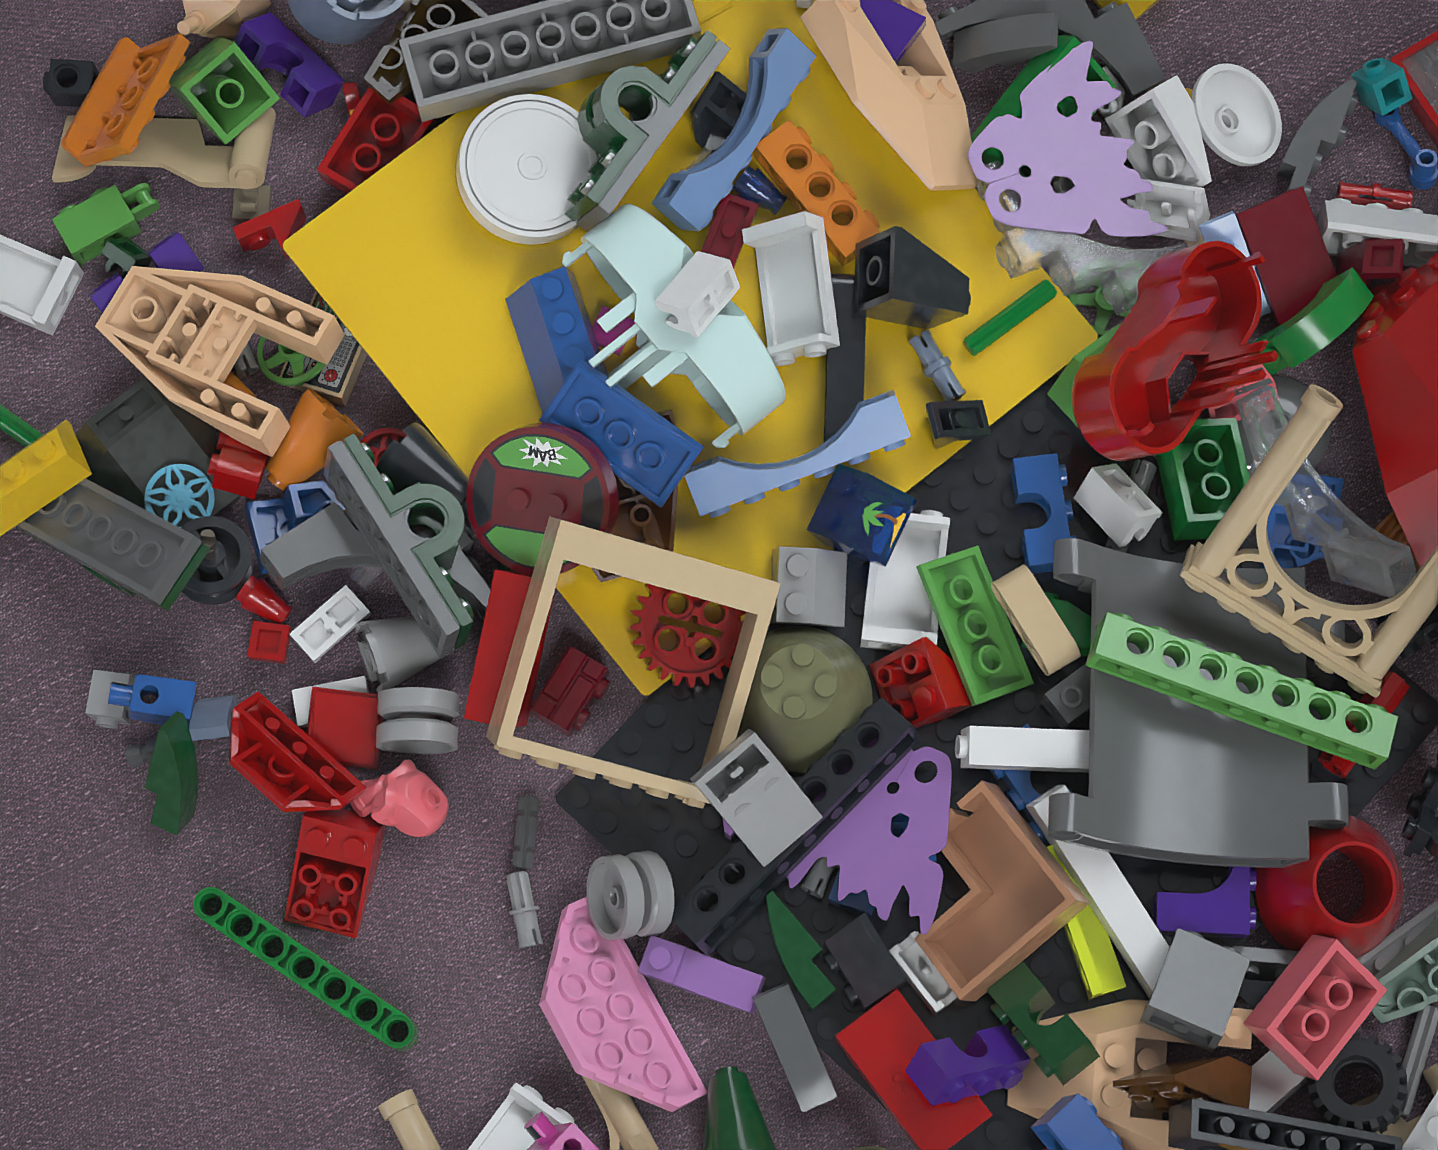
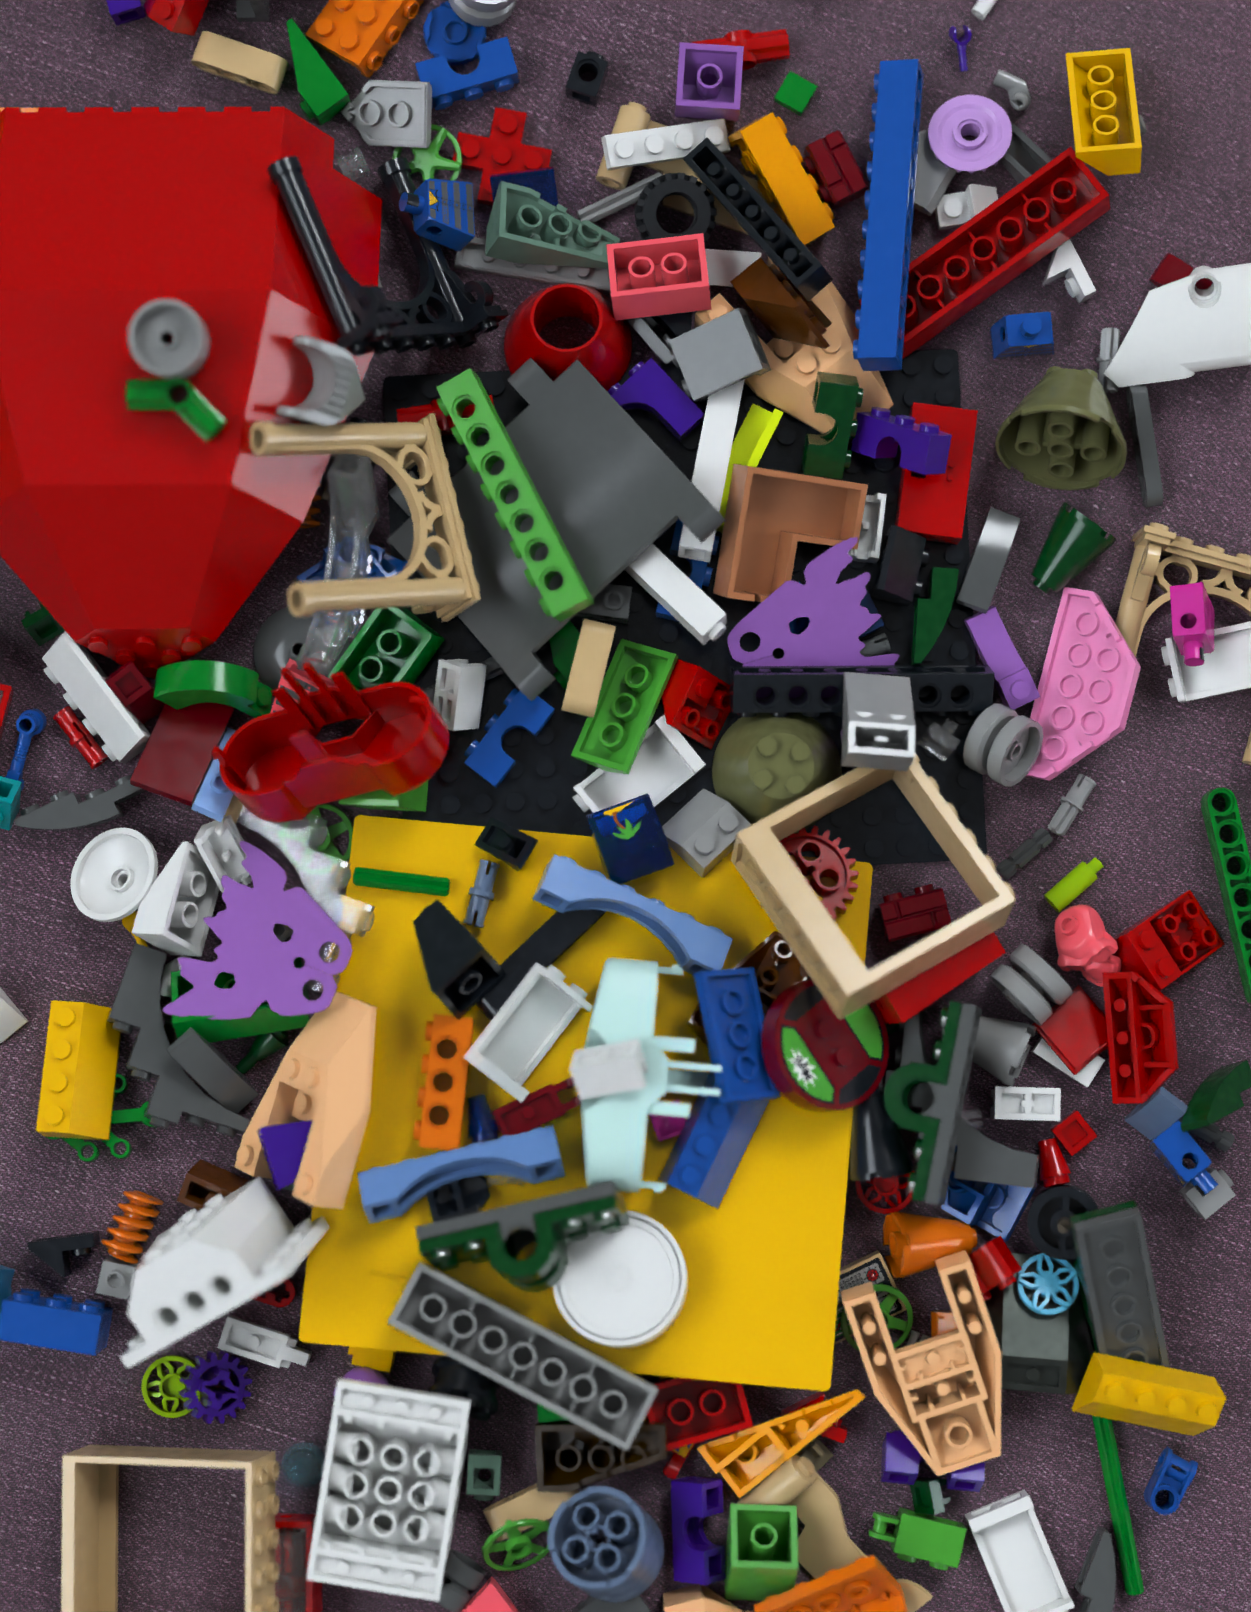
camera: 145 degrees left, 10 degrees up
none -> dark green cone [236,1031,289,1075]
none -> light orange wedge [697,1389,865,1499]
none -> clear tile [918,718,960,762]
none -> lime cylinder [1043,857,1104,913]

